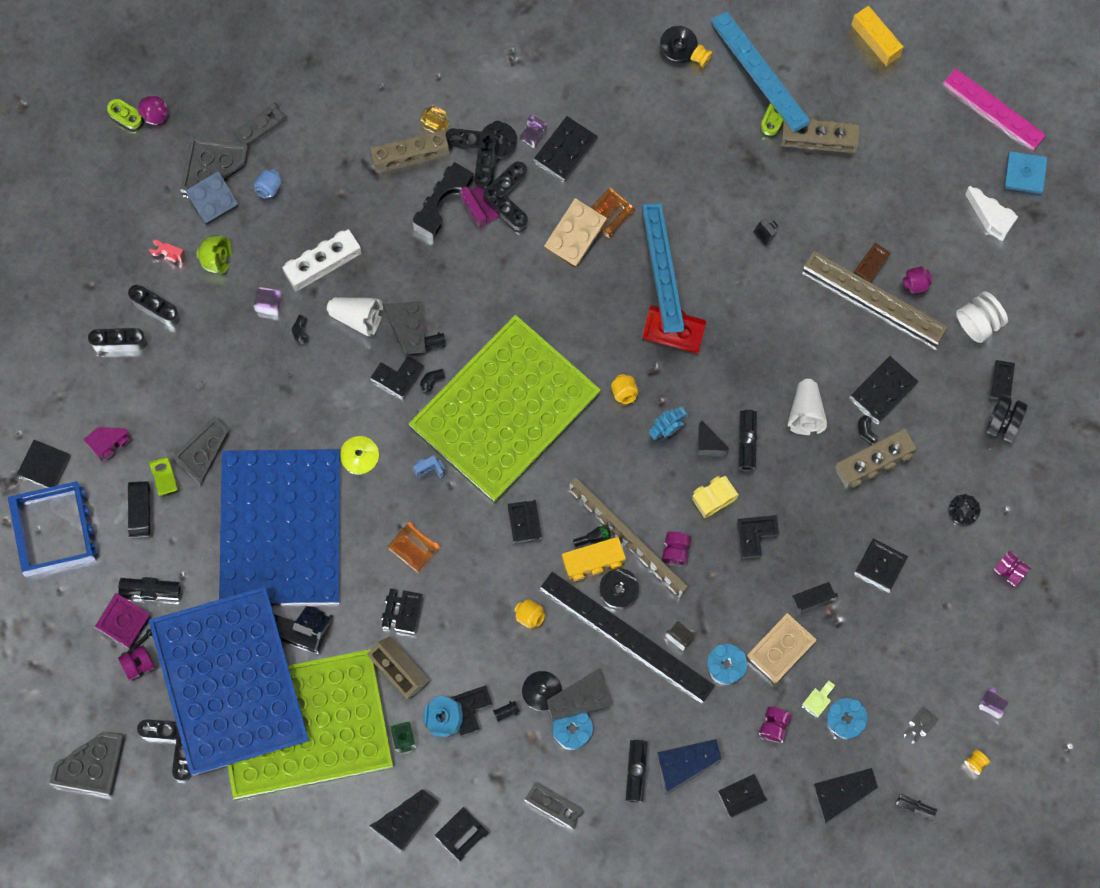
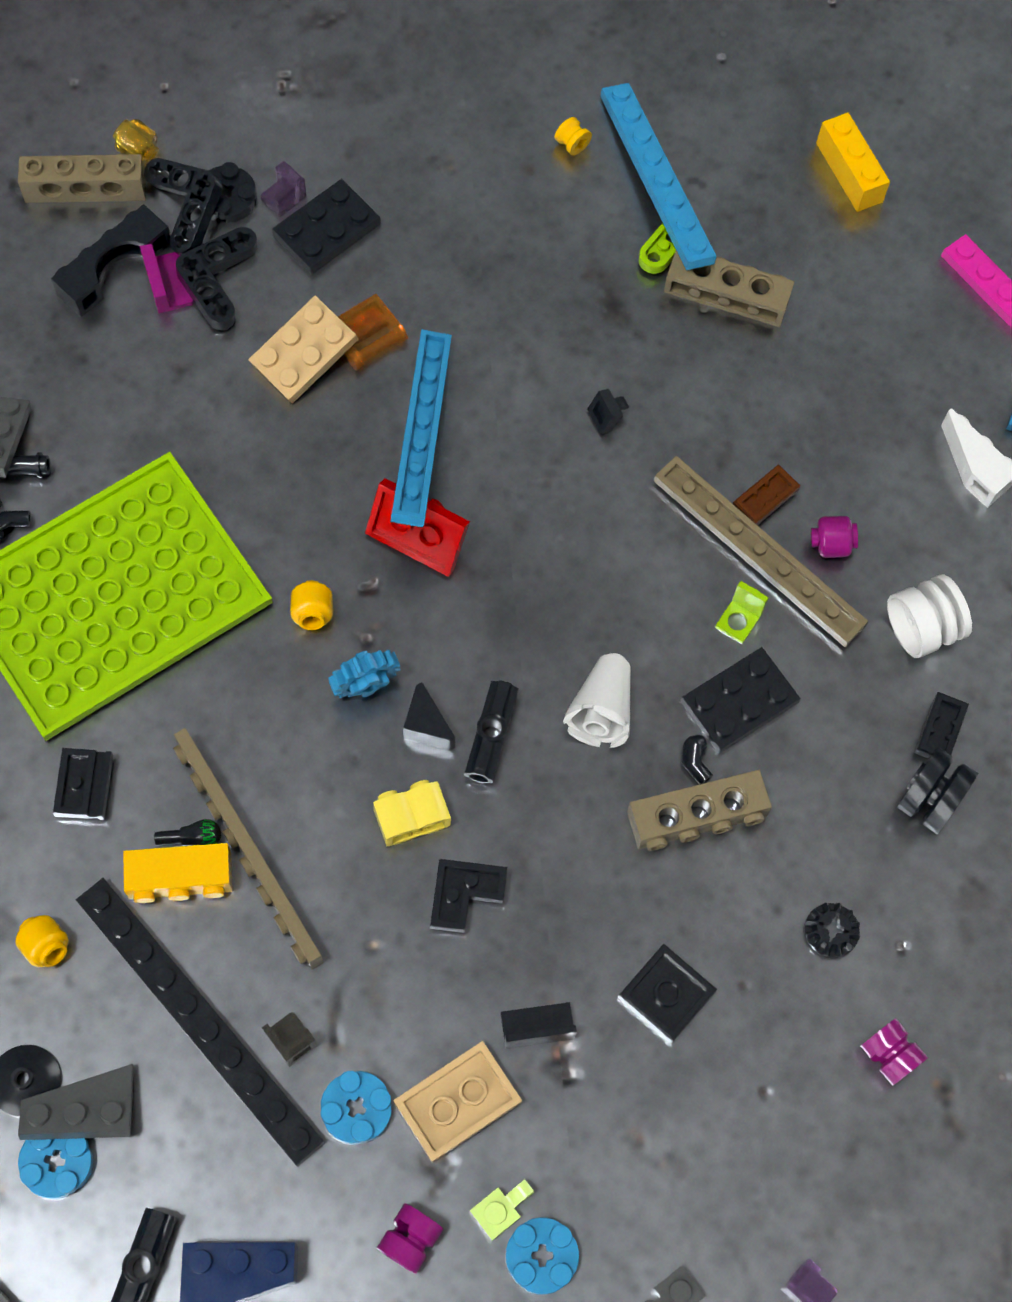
camera: 10 degrees right, 5 degrees down
black plate [599,568,639,609] -> none
black dish [660,26,698,61] -> none
magenta wheel [662,532,691,566] -> none
none -> lime bracket [715,581,768,643]

